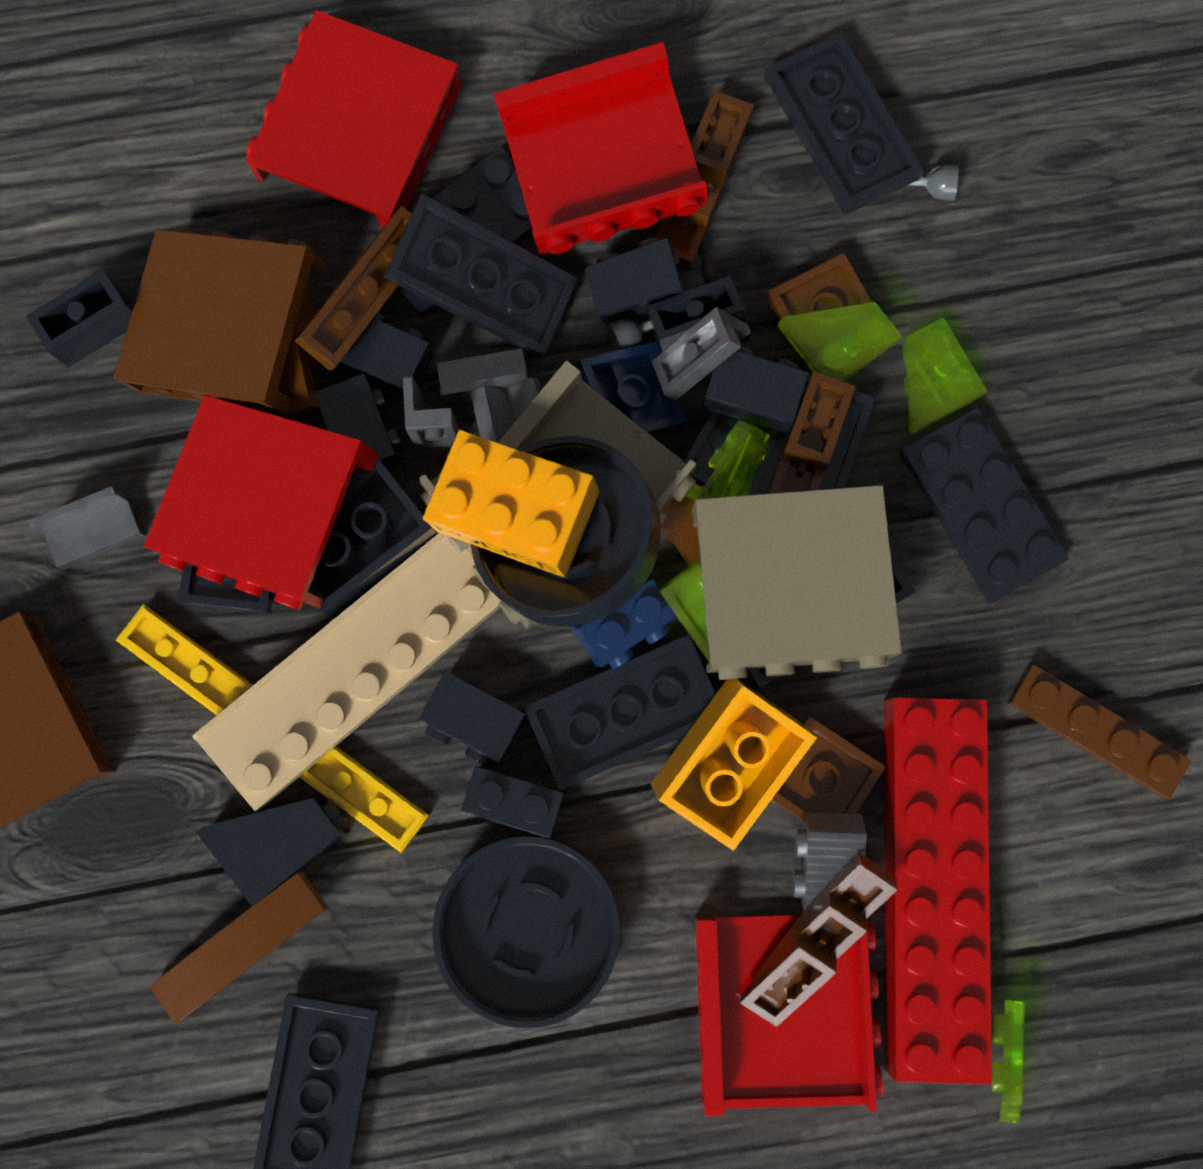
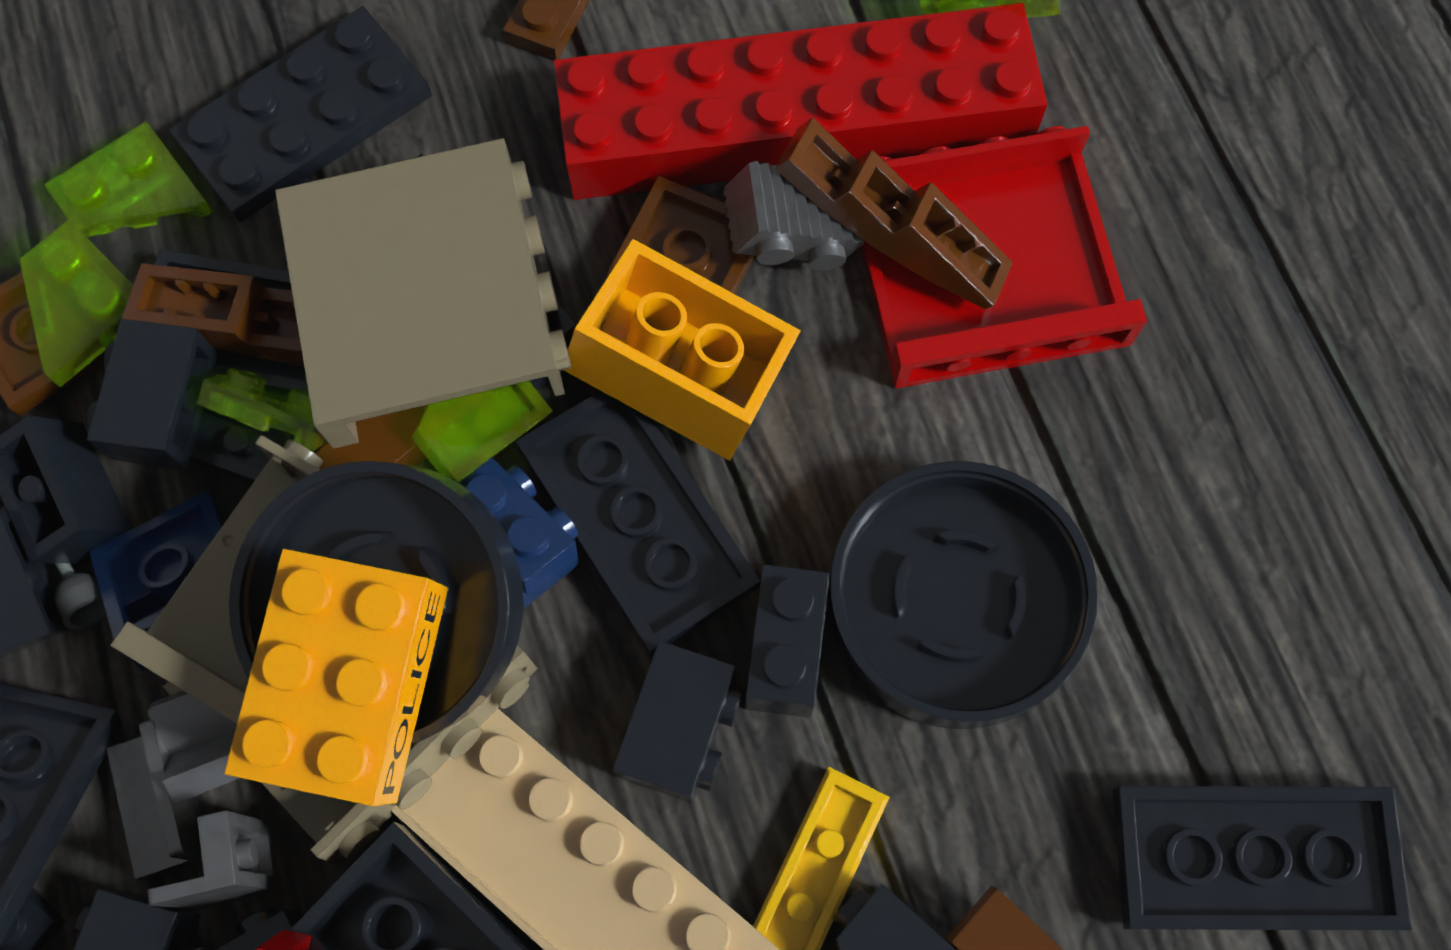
camera: 100 degrees left, 10 degrees down
flat silver panel [652,307,751,400] -> none

